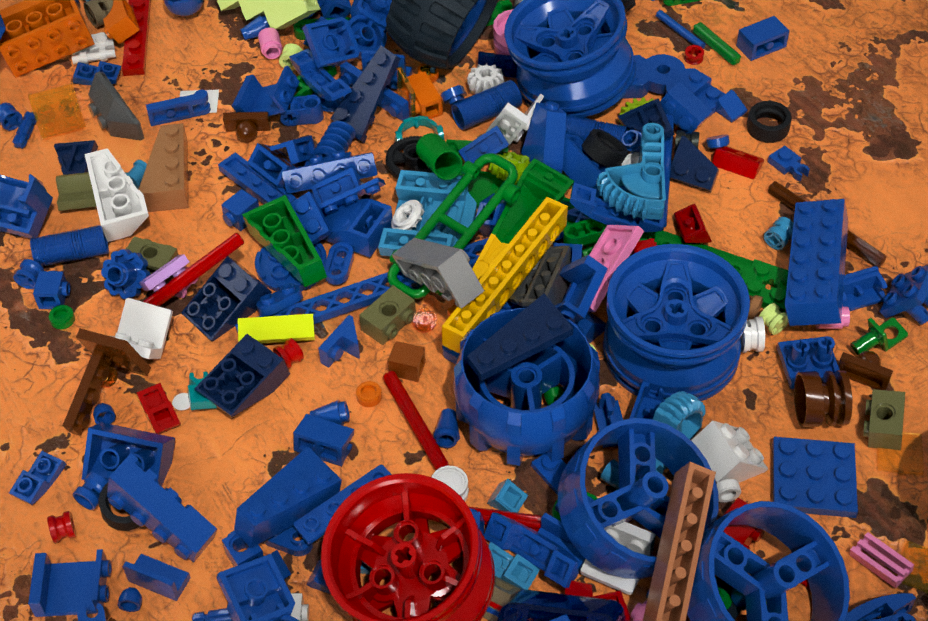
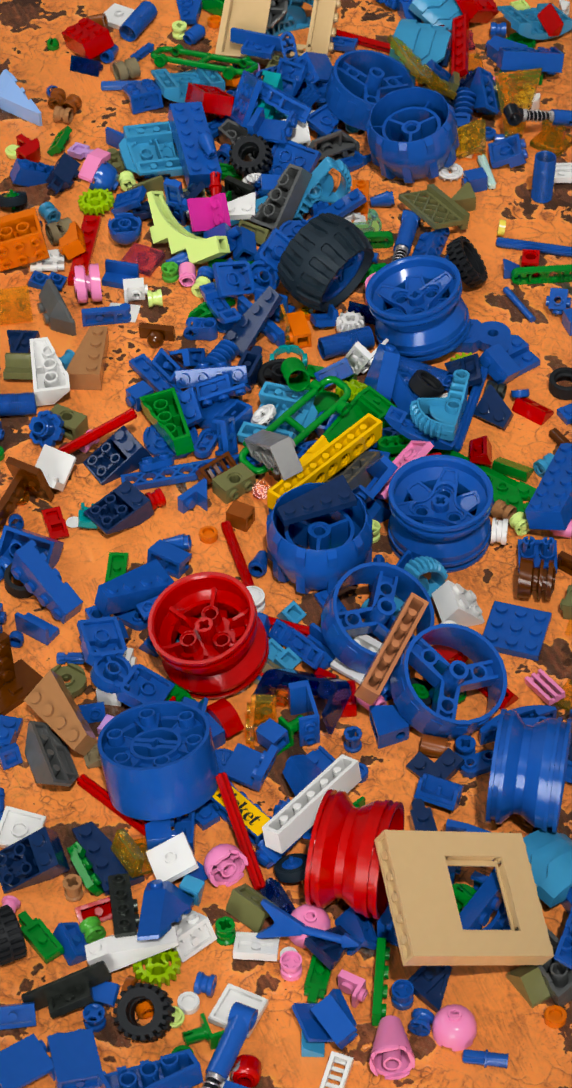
camera: 10 degrees right, 5 degrees down
lavender plate [139,254,189,292] -> none
blue panel [232,66,300,116] -> none
neon yellow tile [238,314,315,343] -> none
blue plate [440,85,467,105] -> none
red bush [684,45,704,65] -> none
green axle [693,22,741,65] -> none
blue slope [716,90,747,122] -> none
none -> bright pink wheel [74,263,102,304]
none -> blue panel [102,259,140,289]
none -> green plate [105,552,129,582]
none -> clear pink plate [121,243,165,276]
none -> white brick [123,278,148,303]
none -> yellowish green wheel [147,289,163,308]
none -> bright green wheel [161,262,179,283]
none -> reddish brown slope [195,451,237,486]
none -> blue wheel [196,266,214,282]
none -> blue hinge [211,416,238,456]
none -> dark blue brick [234,346,263,393]
none -> blue bracket [310,304,339,329]
none -> green slope [492,457,534,482]
none -> blue brick [546,288,572,315]

